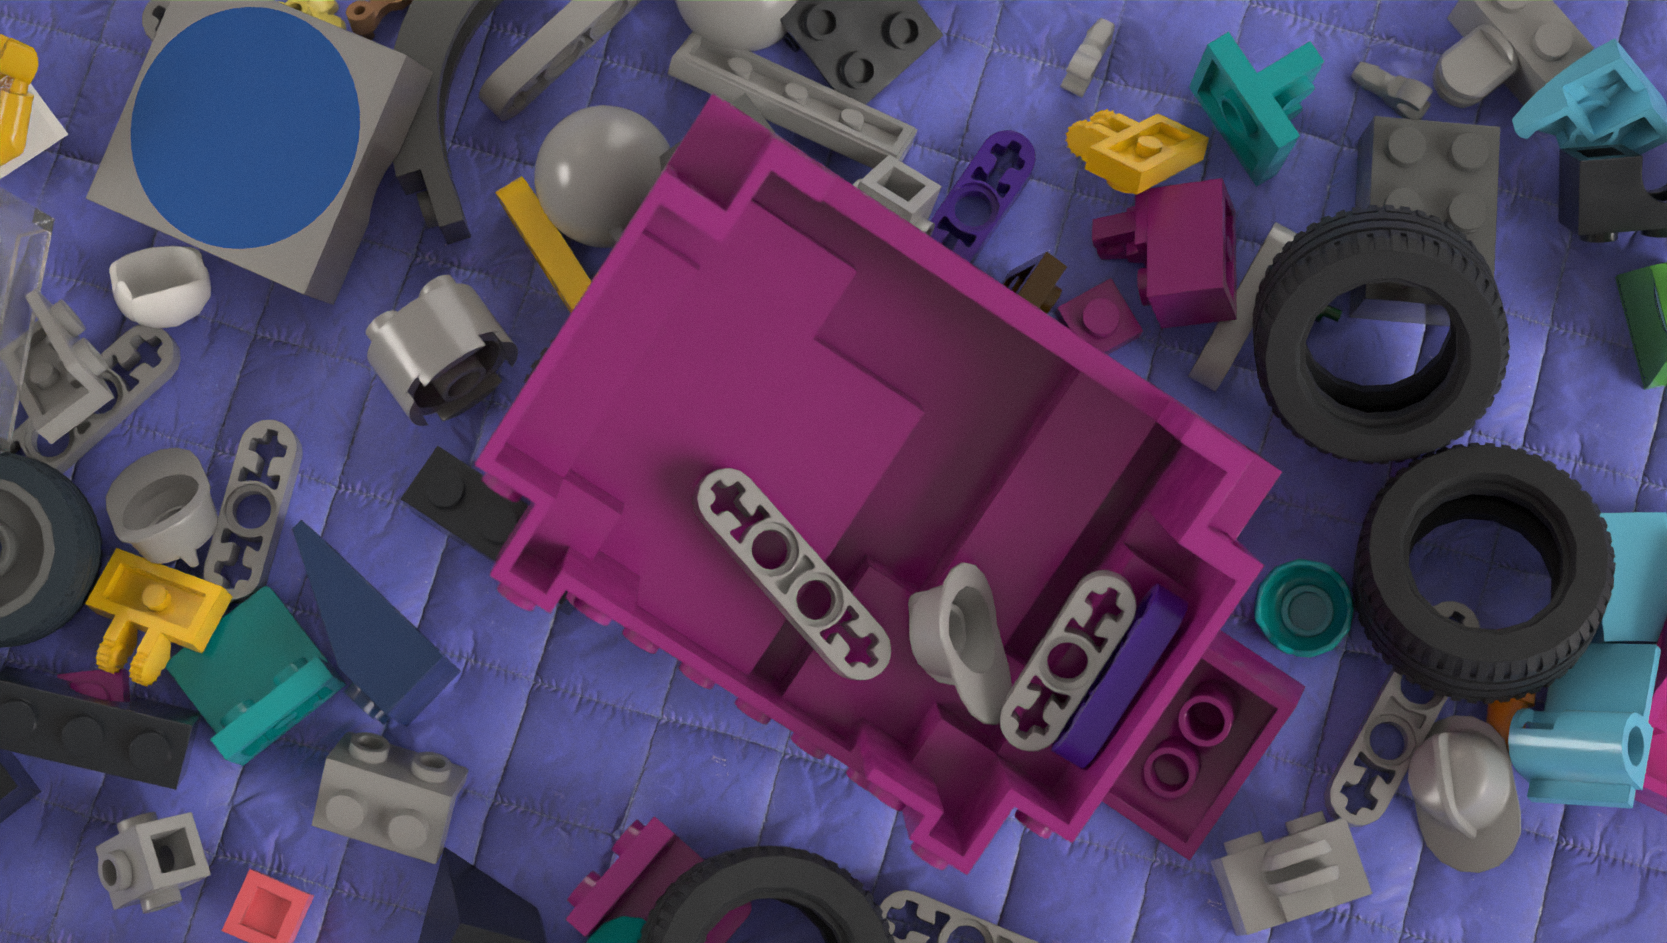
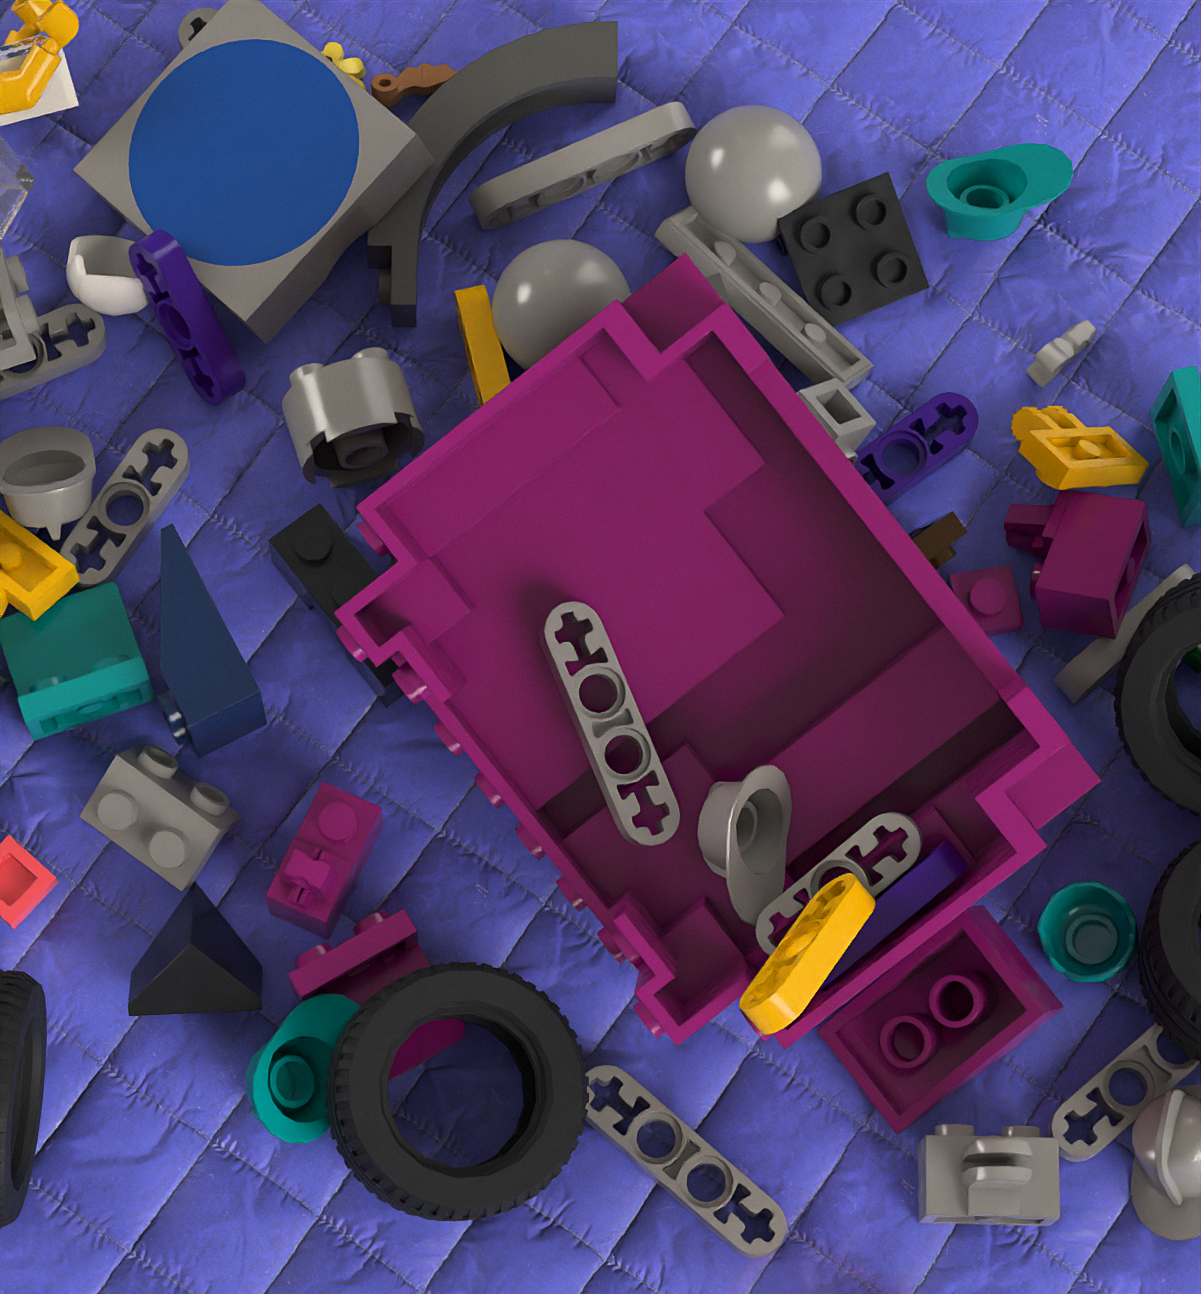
camera: 15 degrees right, 5 degrees down
none -> dark purple beam [128,229,246,406]
none -> magenta hinge [265,781,383,940]
none -> yellow beam [739,873,876,1035]

